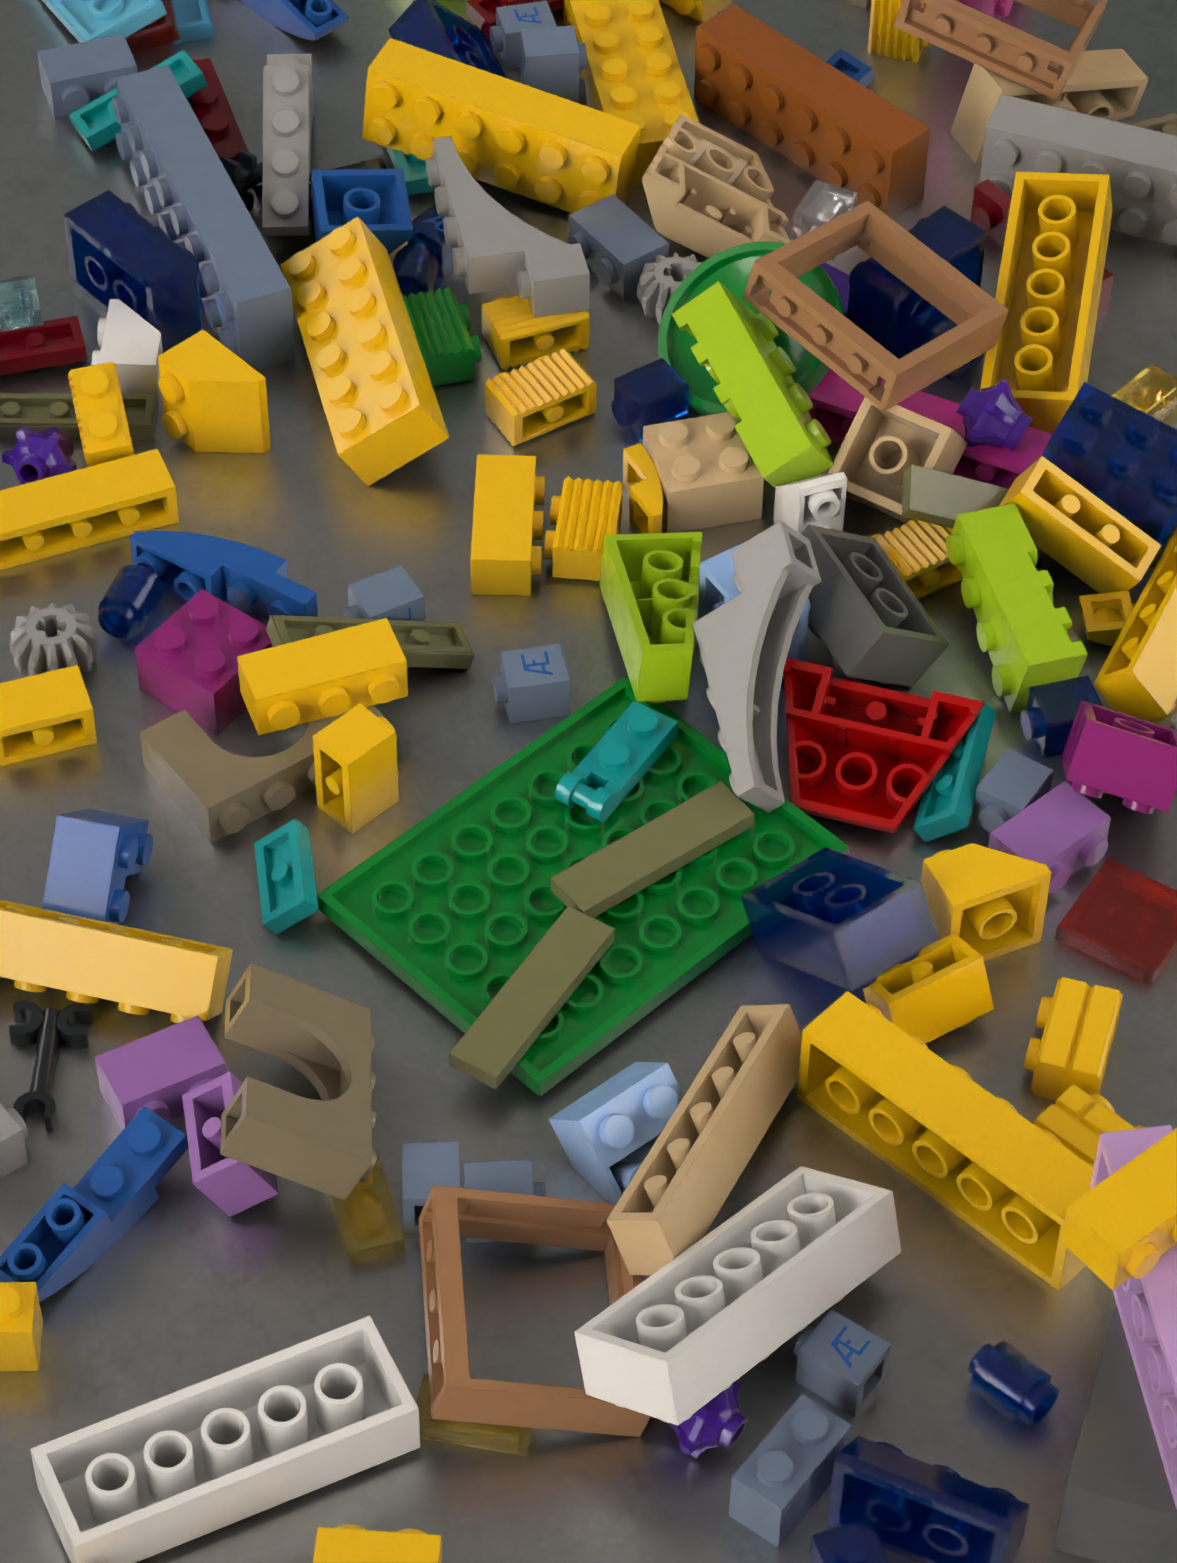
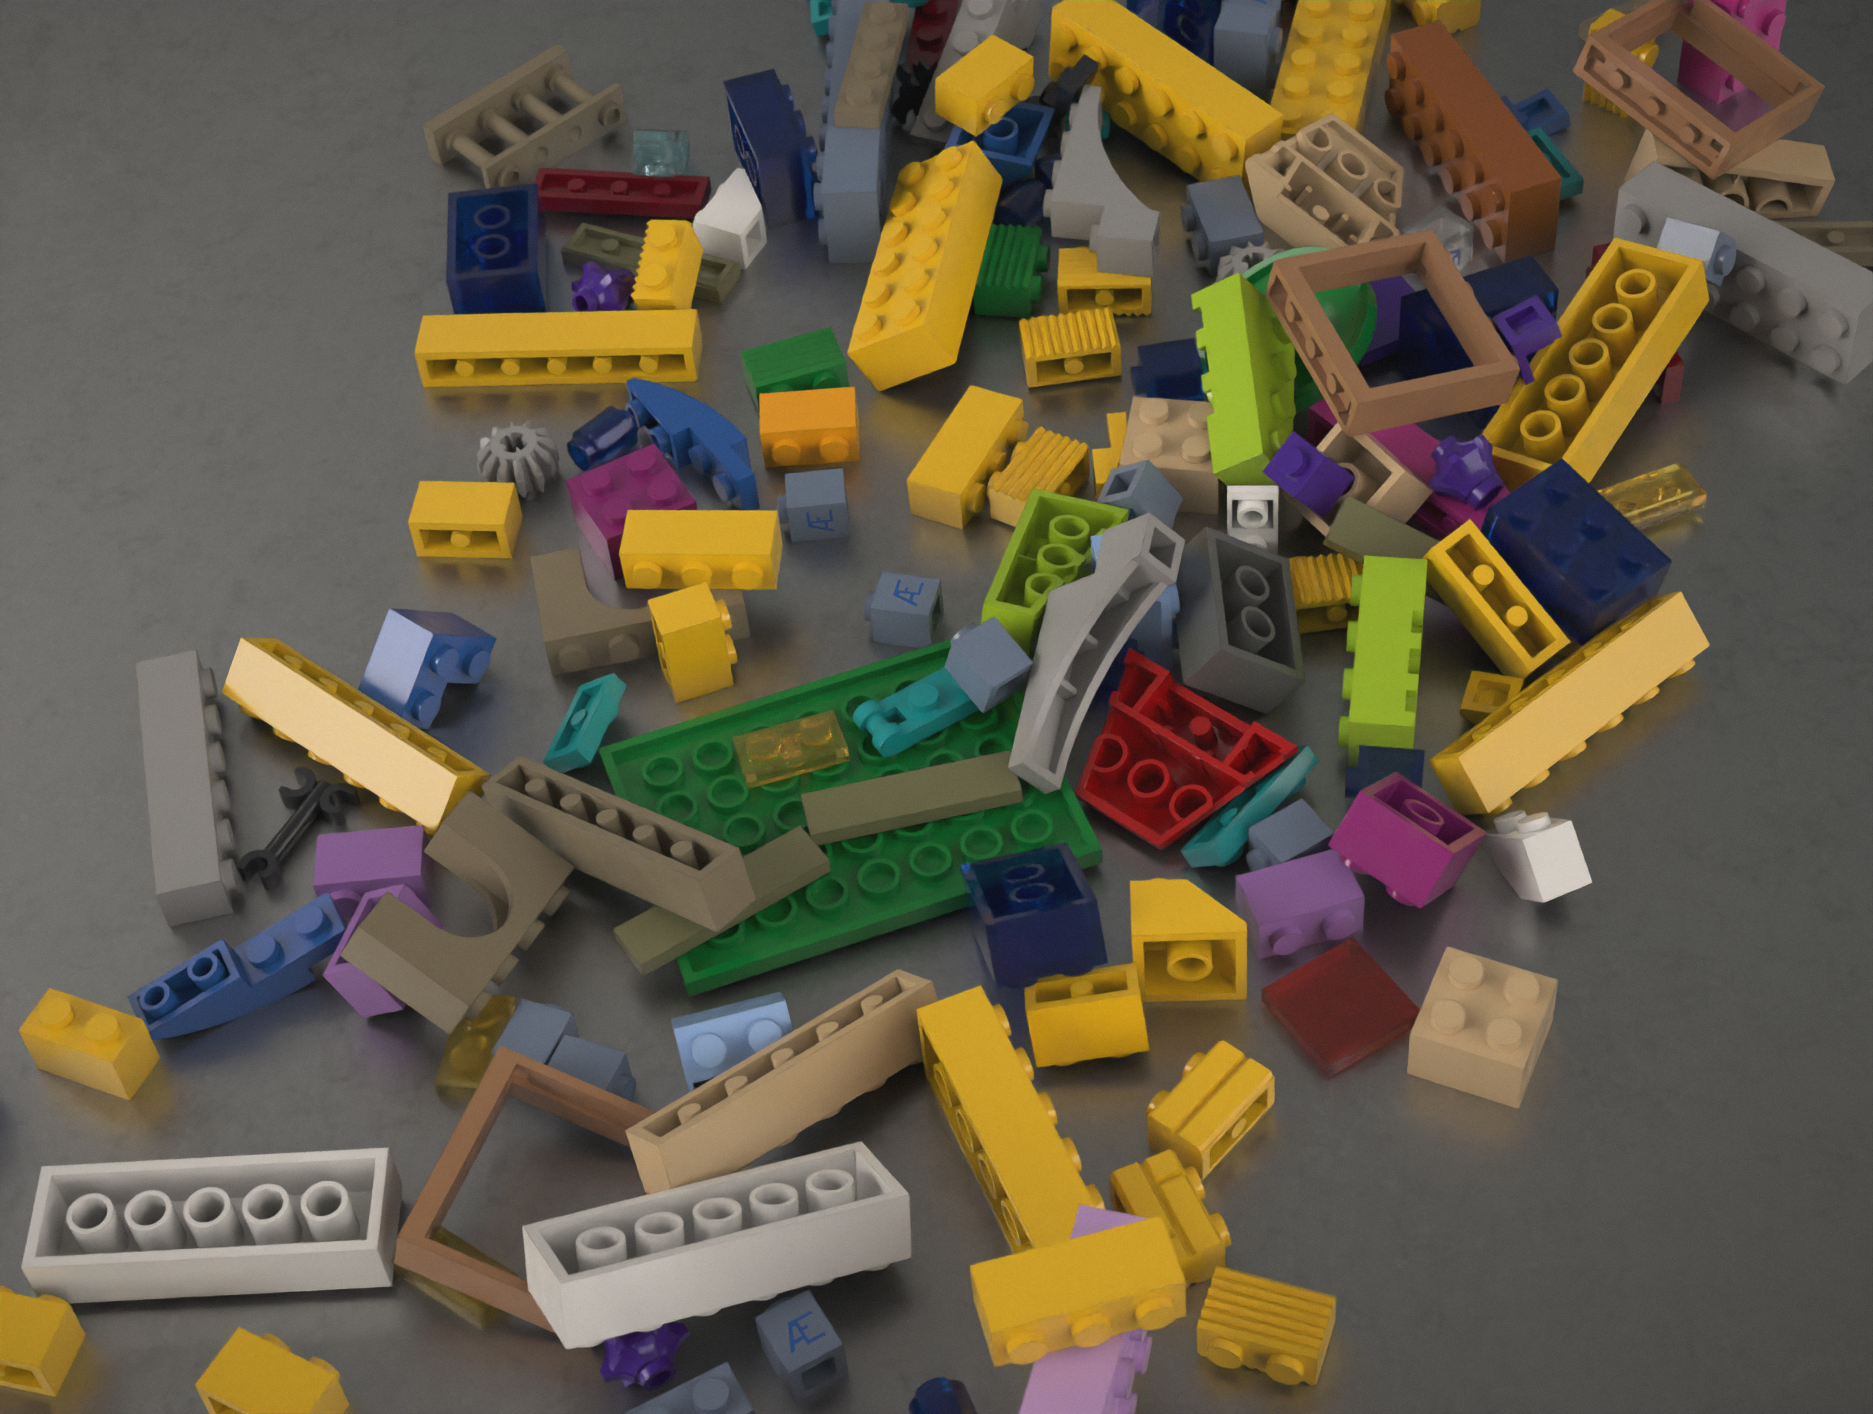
camera: 30 degrees right, 0 degrees up
yellow slope [158,329,271,453] -> none
olive tile [266,615,475,669] -> none
none -> dark tan brick [481,756,756,932]
none -> clear yellow plate [732,710,850,789]
none -> green brick [740,327,849,412]
none -> light orange brick [759,386,860,468]
none -> dark tan plate [834,1,909,129]
none -> yellow brick [935,34,1035,137]
none -> sand blue brick [944,616,1033,713]
none -> black slope [1039,54,1099,126]
none -> sand blue brick [1096,459,1183,529]
none -> dark purple brick [1262,431,1355,518]
none -> dark purple panel [1492,295,1562,385]
none -> sand blue brick [1657,217,1737,287]

